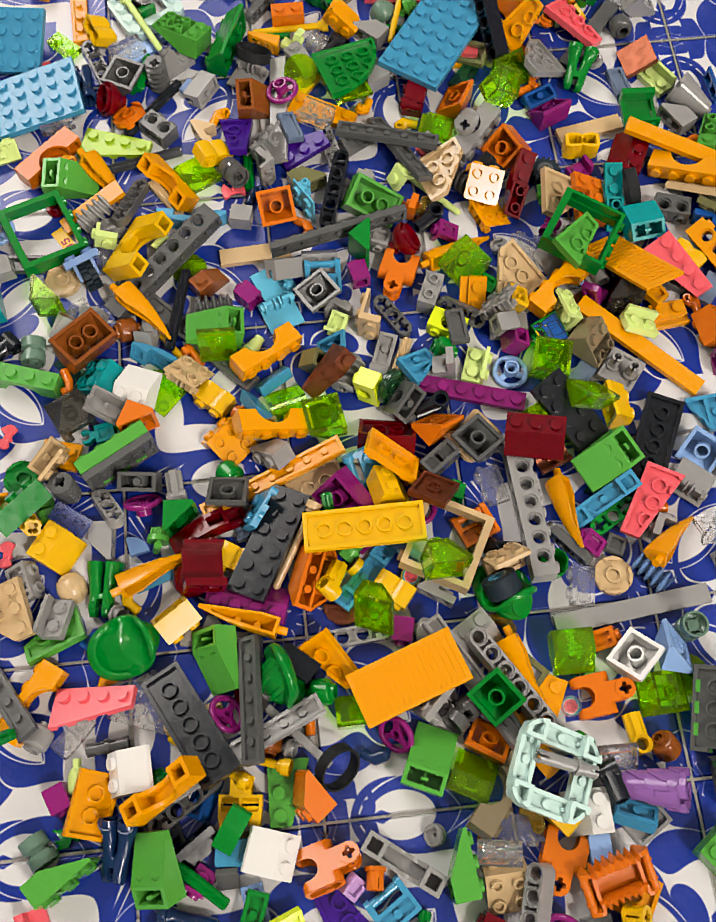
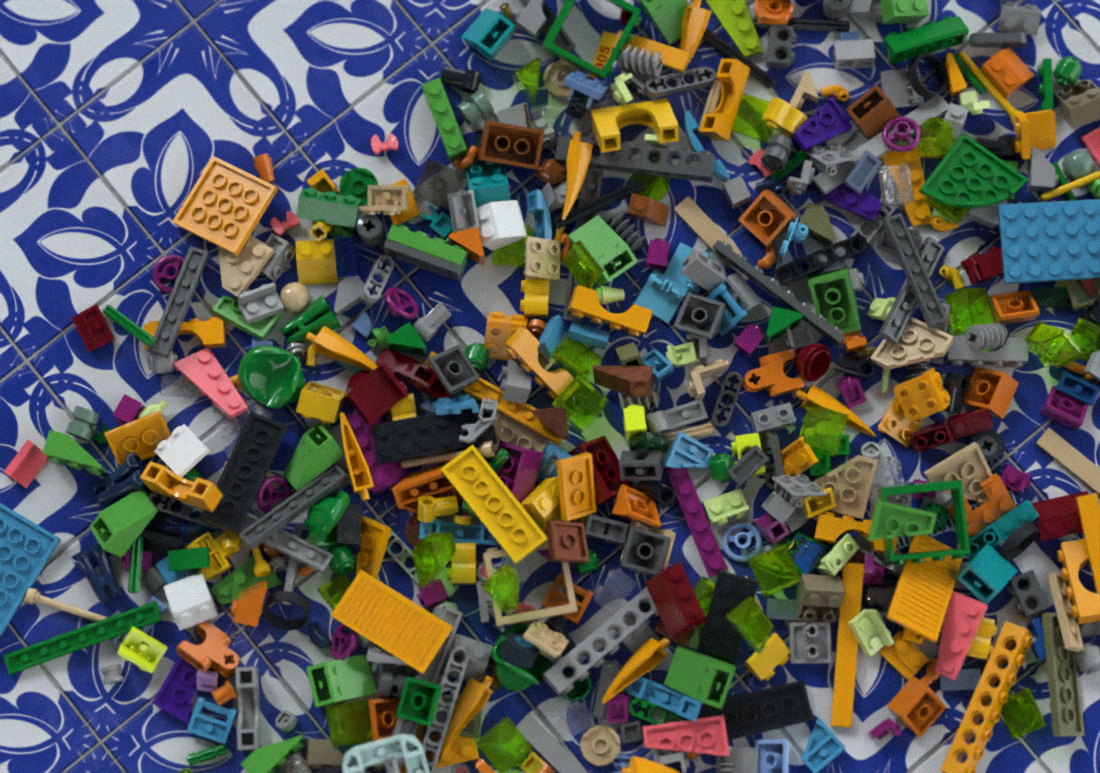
camera: 60 degrees right, 10 degrees up
dark grey pin [85,735,131,758] -> none
dark grey brick [117,471,162,492] -> none
clear wheel [305,29,328,53] -> none
light grey slope [432,346,456,379] -> none
yellow brick [561,132,600,159] -> none
none -> light grey piece [459,398,498,444]
none -> copper slope [532,407,569,440]

